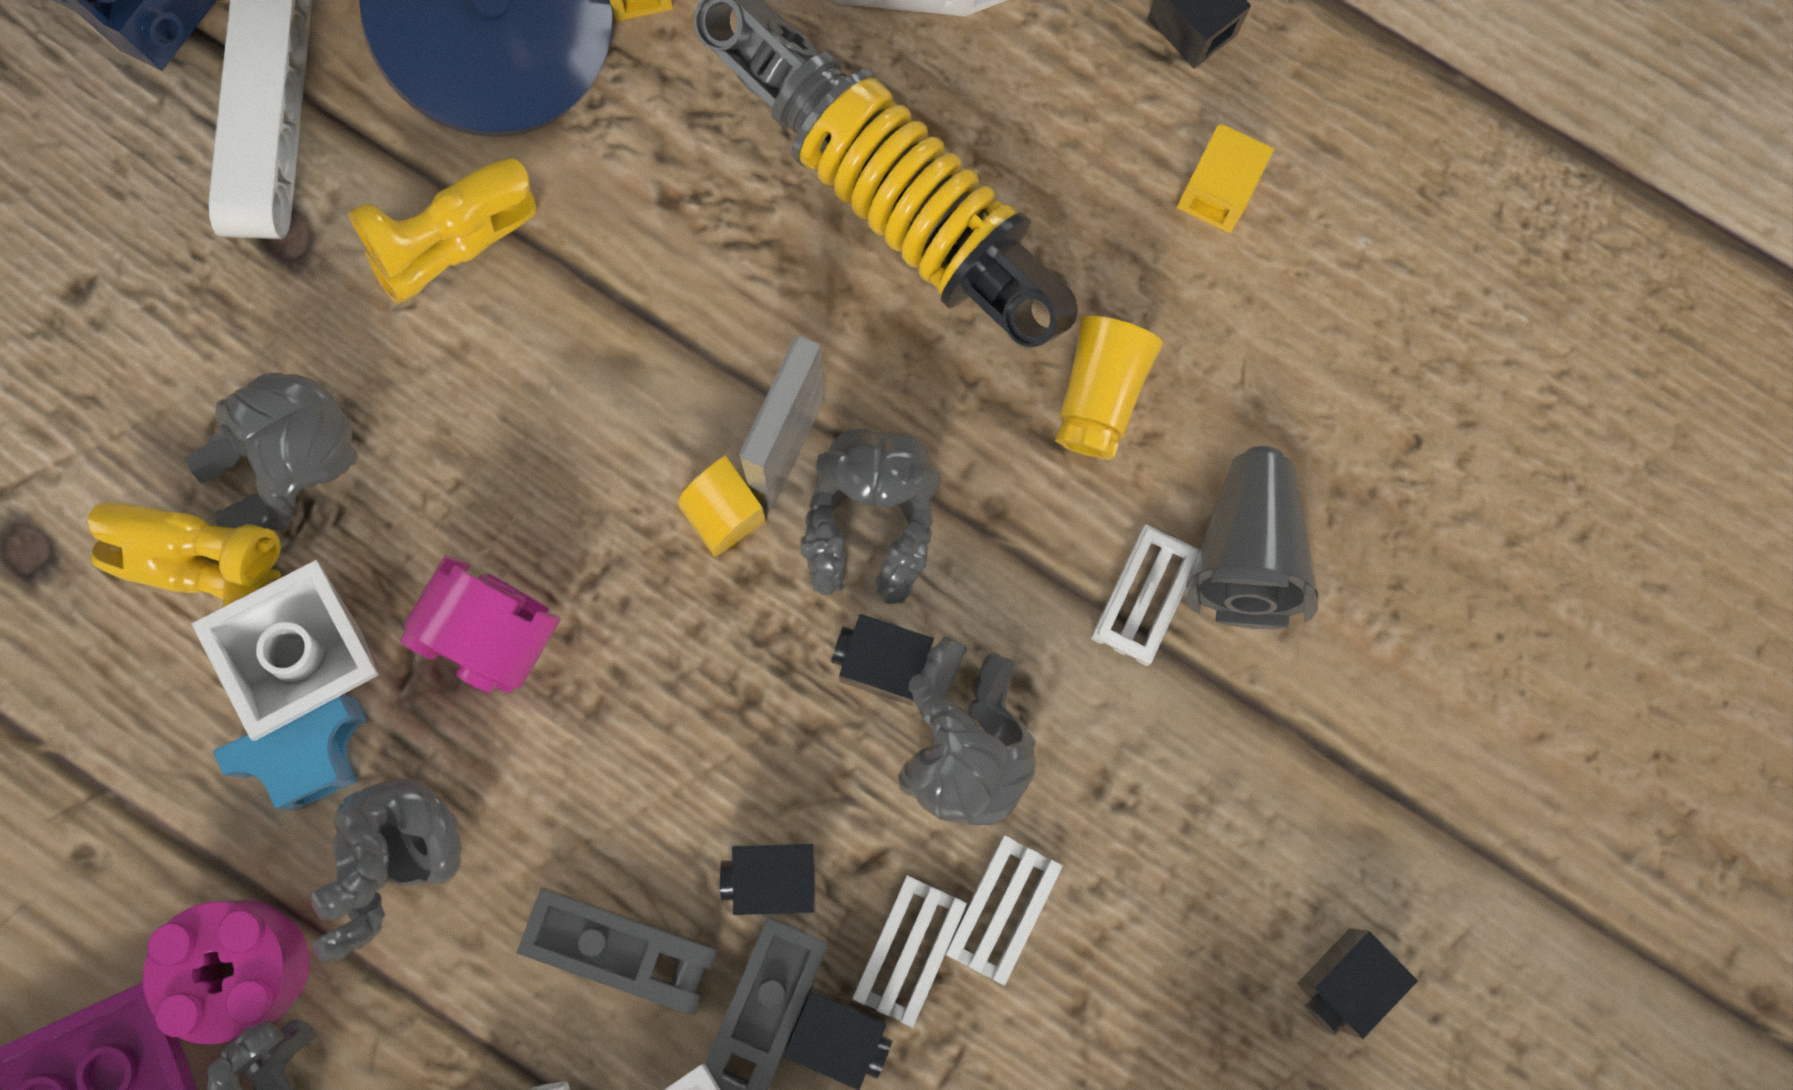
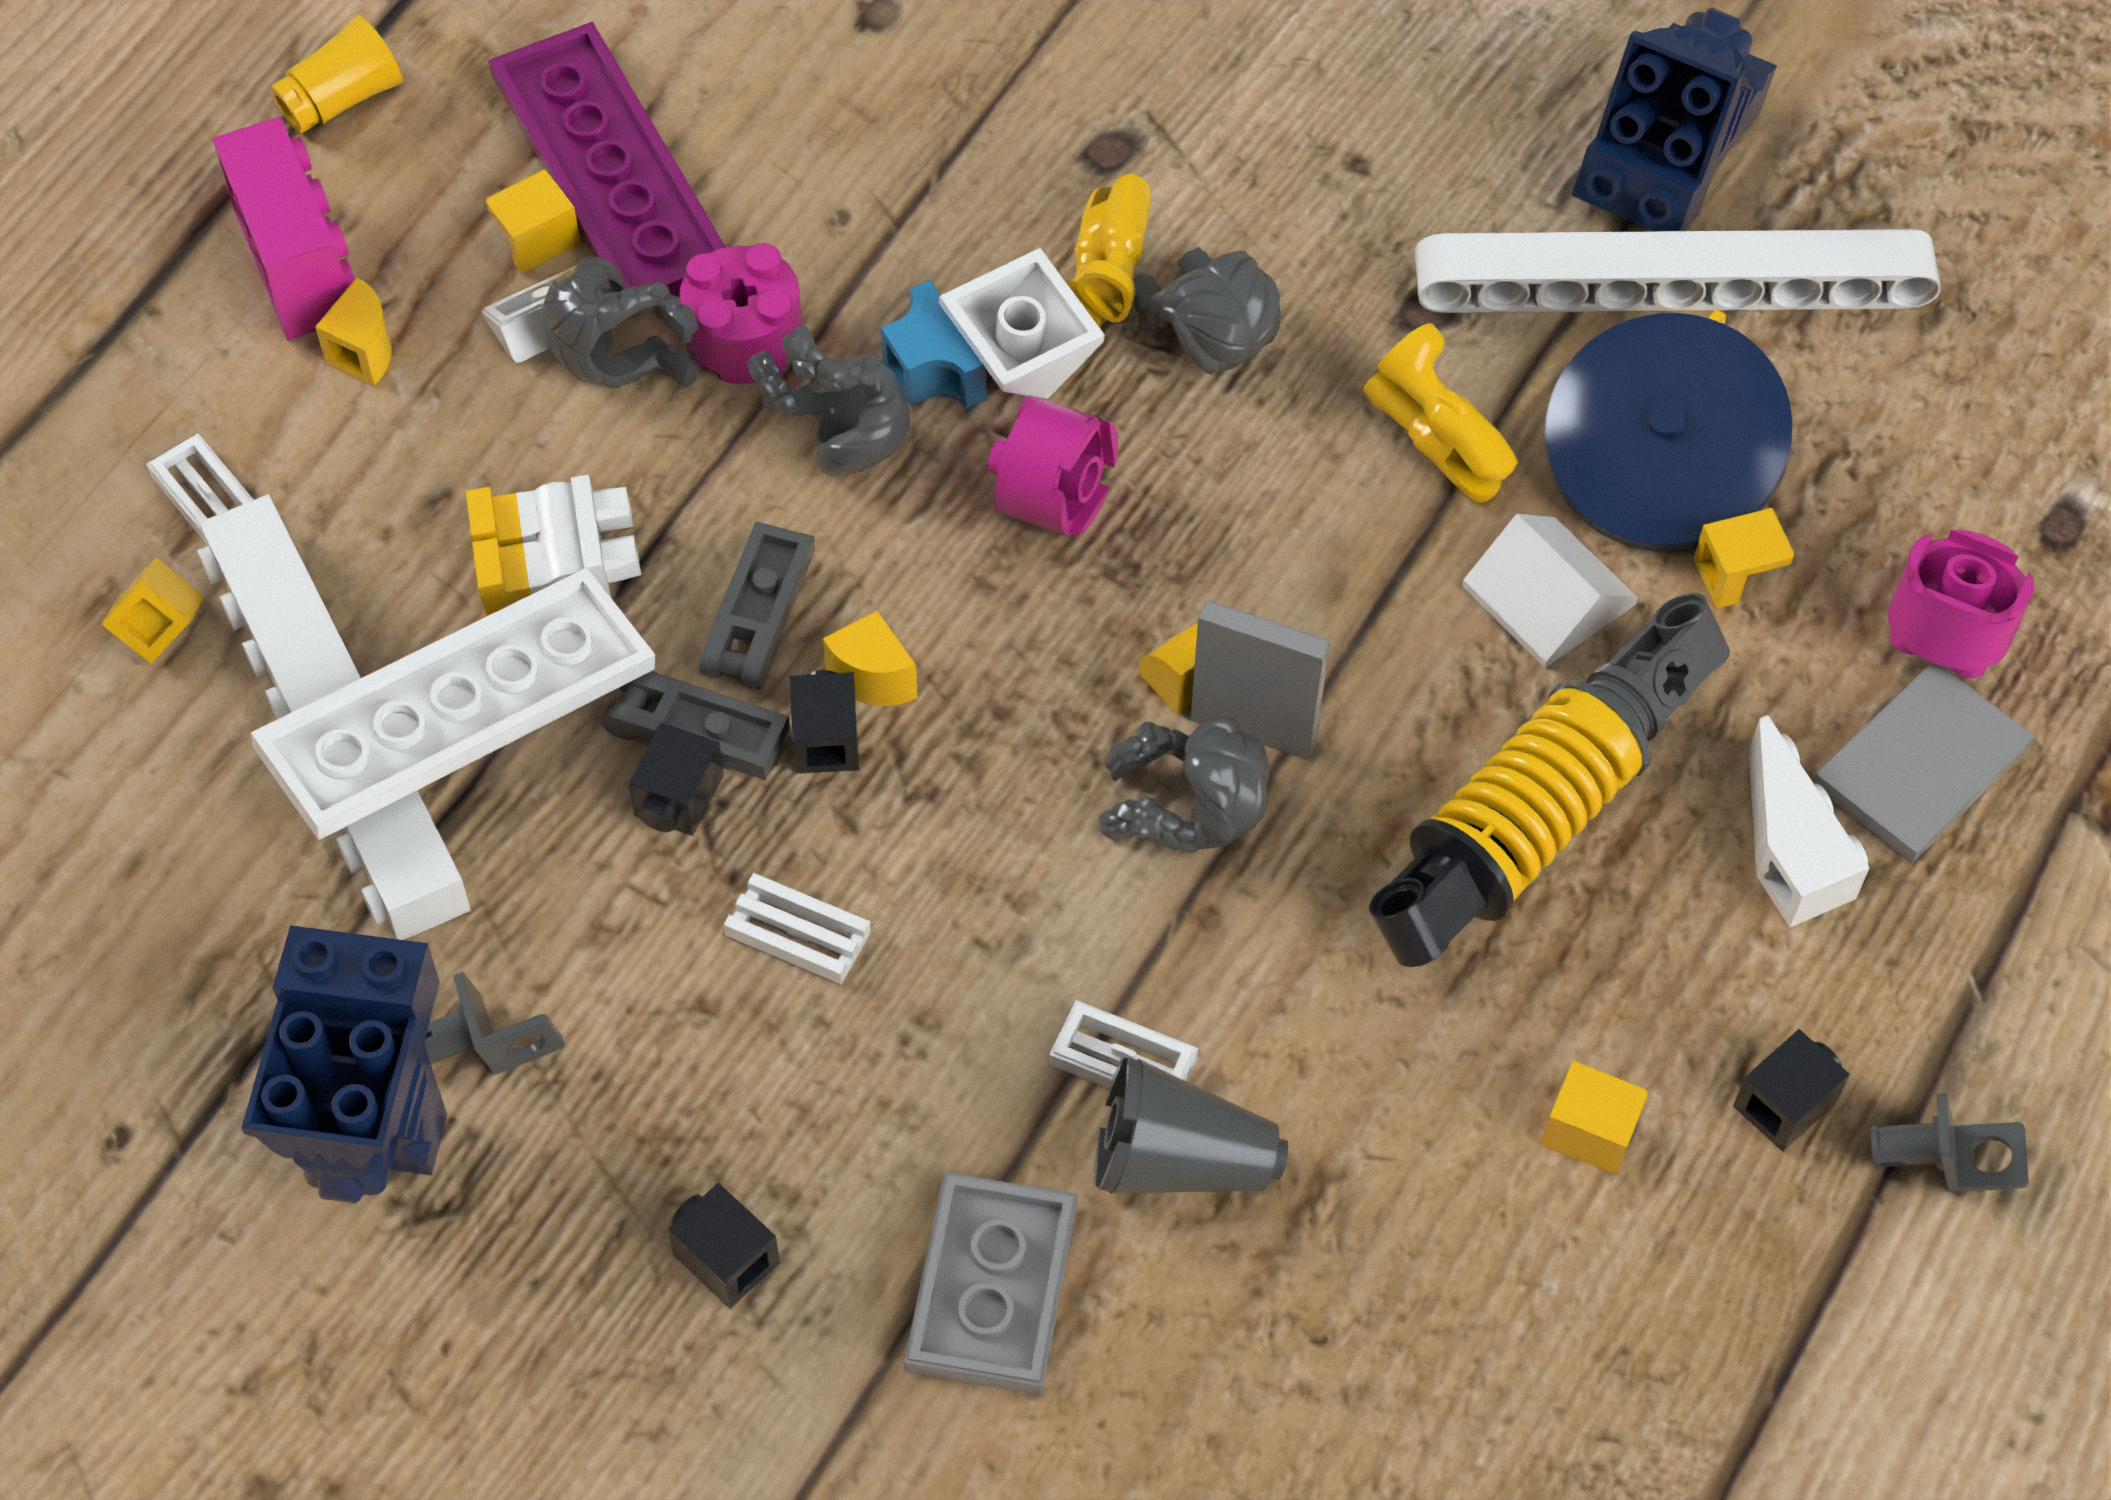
camera: 95 degrees right, 20 degrees down
black brick [831,614,934,706] -> none
white tile [852,875,967,1028] -> none
dark grey hair [898,636,1036,826] -> none
yellow plant [1055,316,1164,460] -> none
none -> yellow brick [823,611,918,706]
none -> light grey tile [904,1172,1078,1395]
none -> white slope [1462,514,1638,668]

